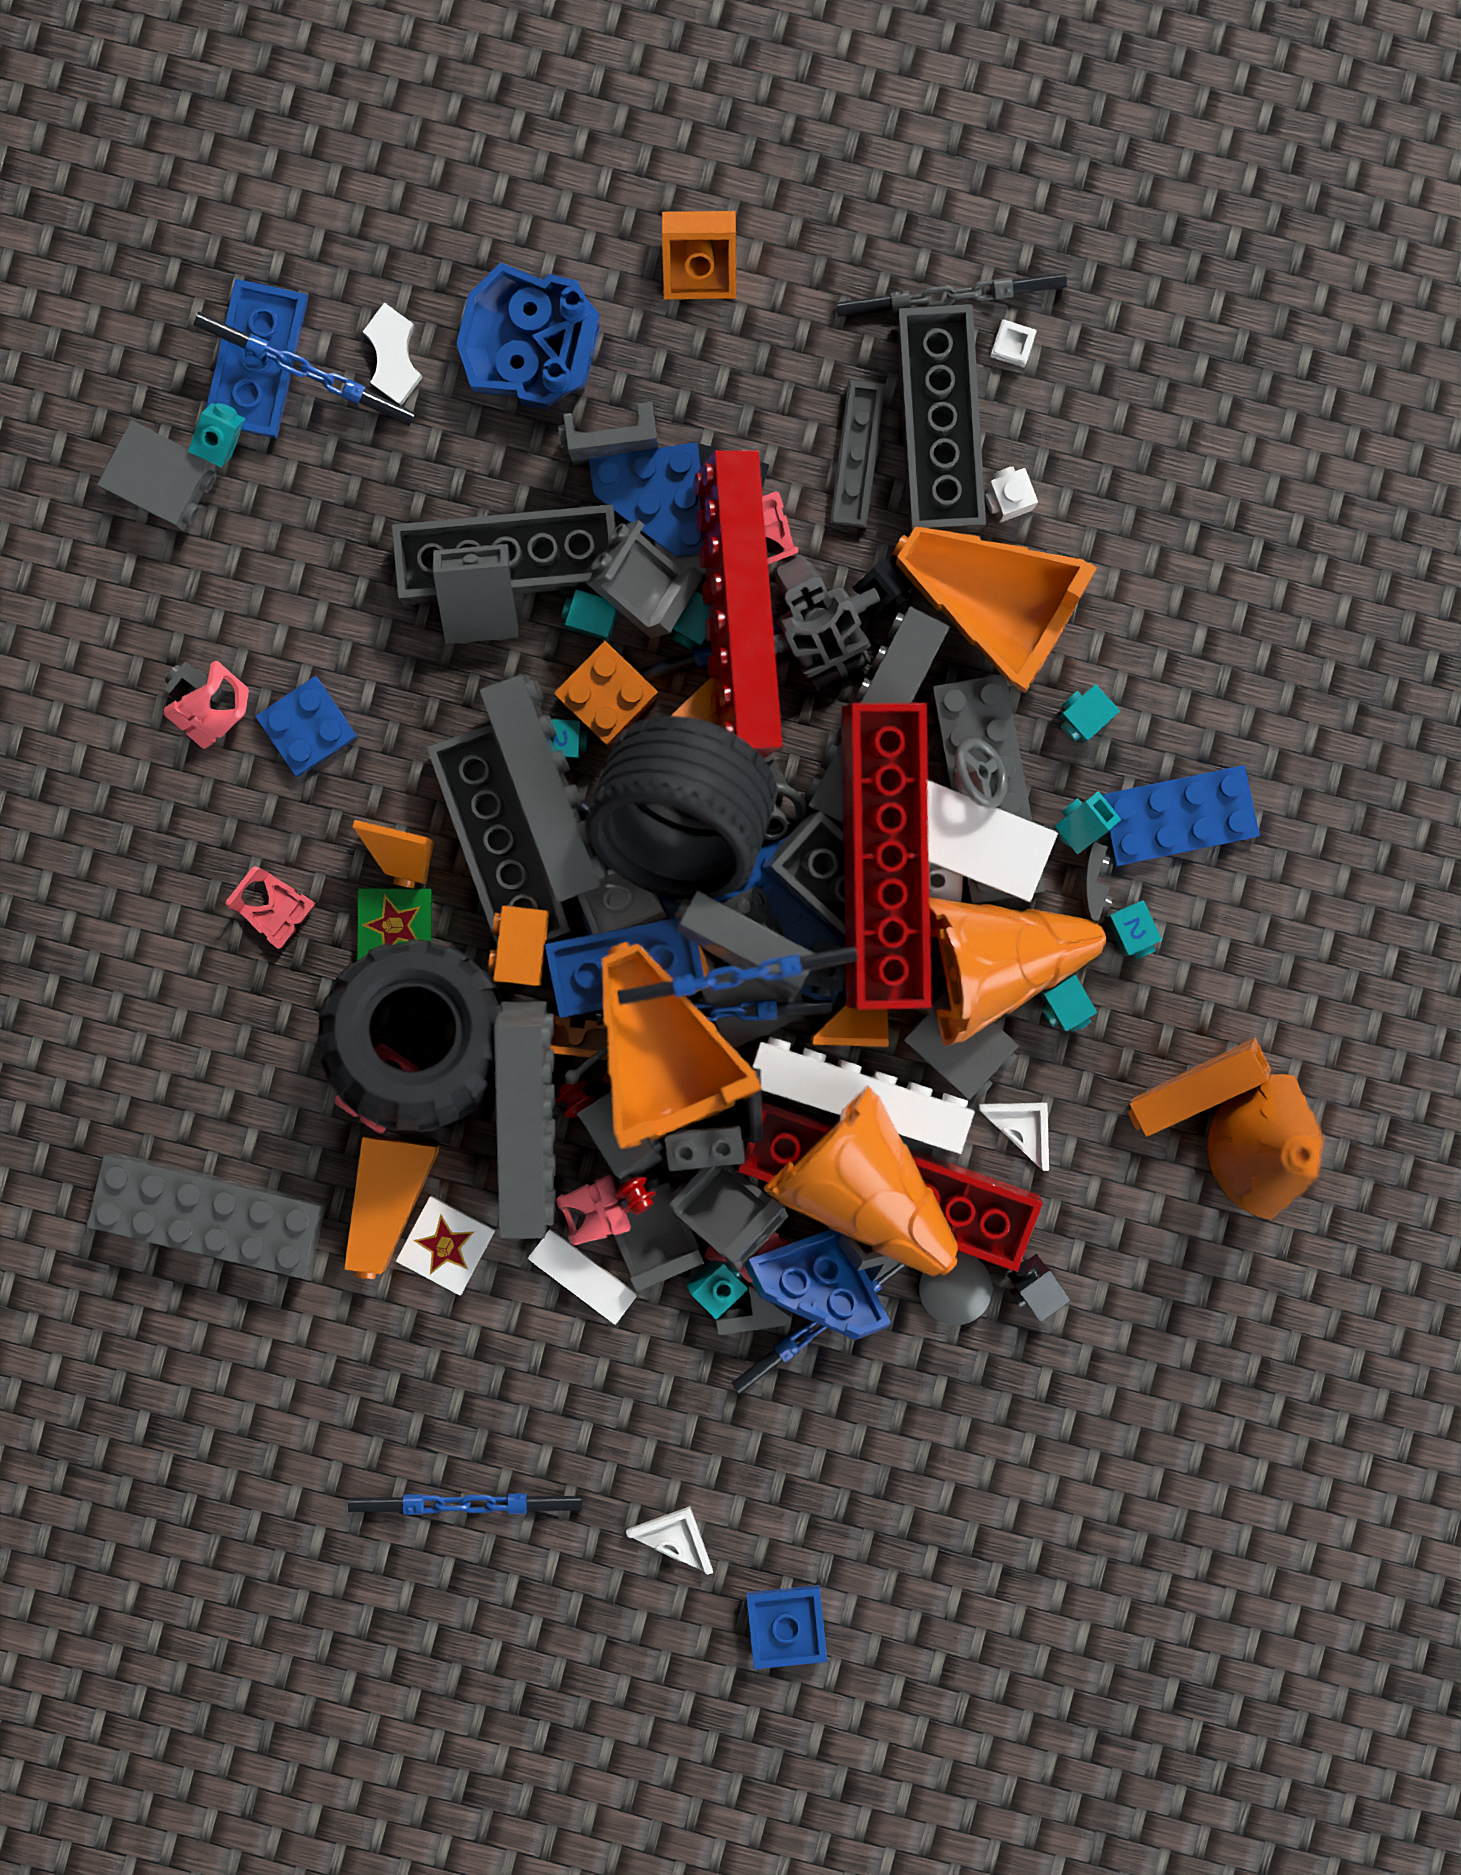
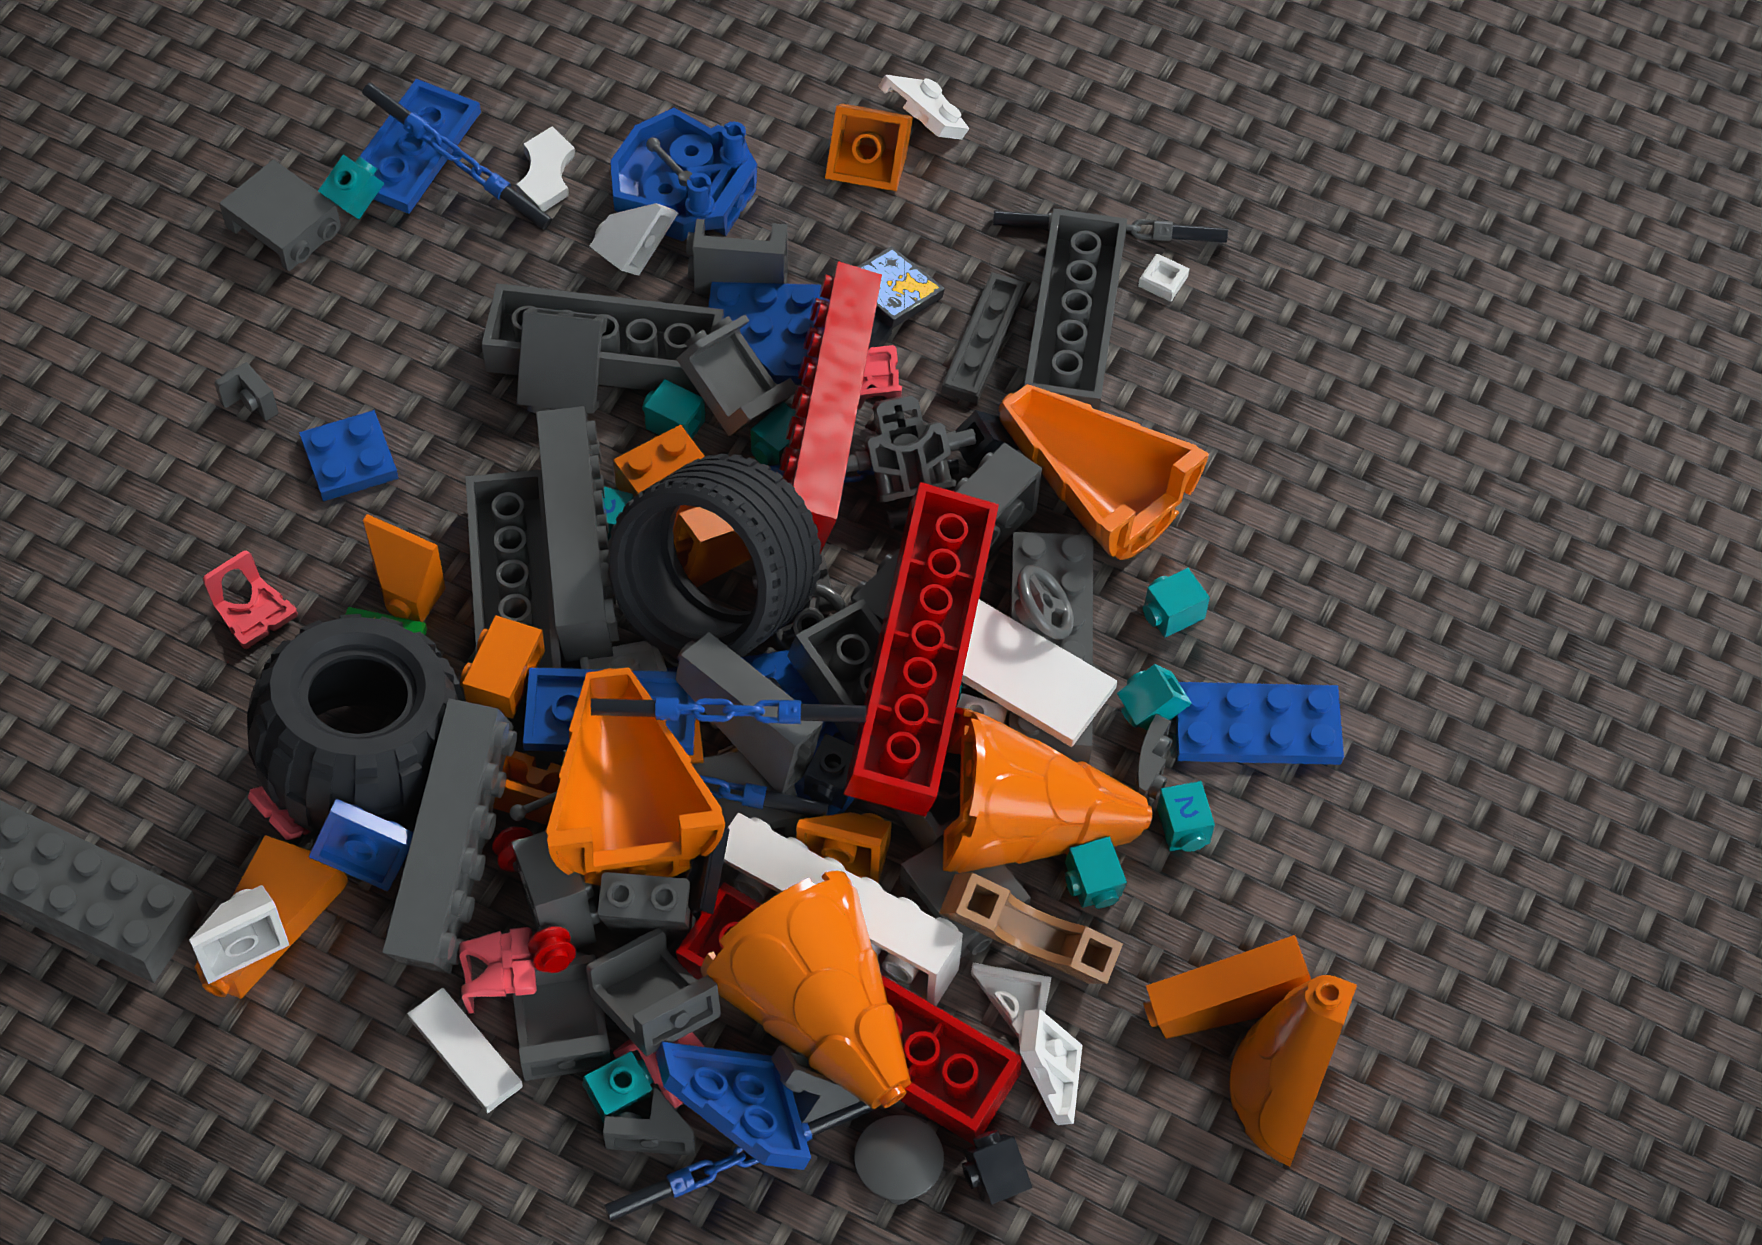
camera: 15 degrees right, 30 degrees down
coral piece [164,661,249,749] -> none
white tile [396,1195,496,1296] -> none
white brick [984,467,1038,523] -> none
none -> white slope [189,885,290,984]
none -> blue plate [309,799,414,891]
none -> white slope [590,203,678,276]
none -> dark grey hinge [646,137,692,186]
none -> tile [857,246,945,329]
none -> white wing [878,75,969,140]
none -> medium nougat arch [939,872,1123,984]
none -> white wing [1019,1009,1082,1125]

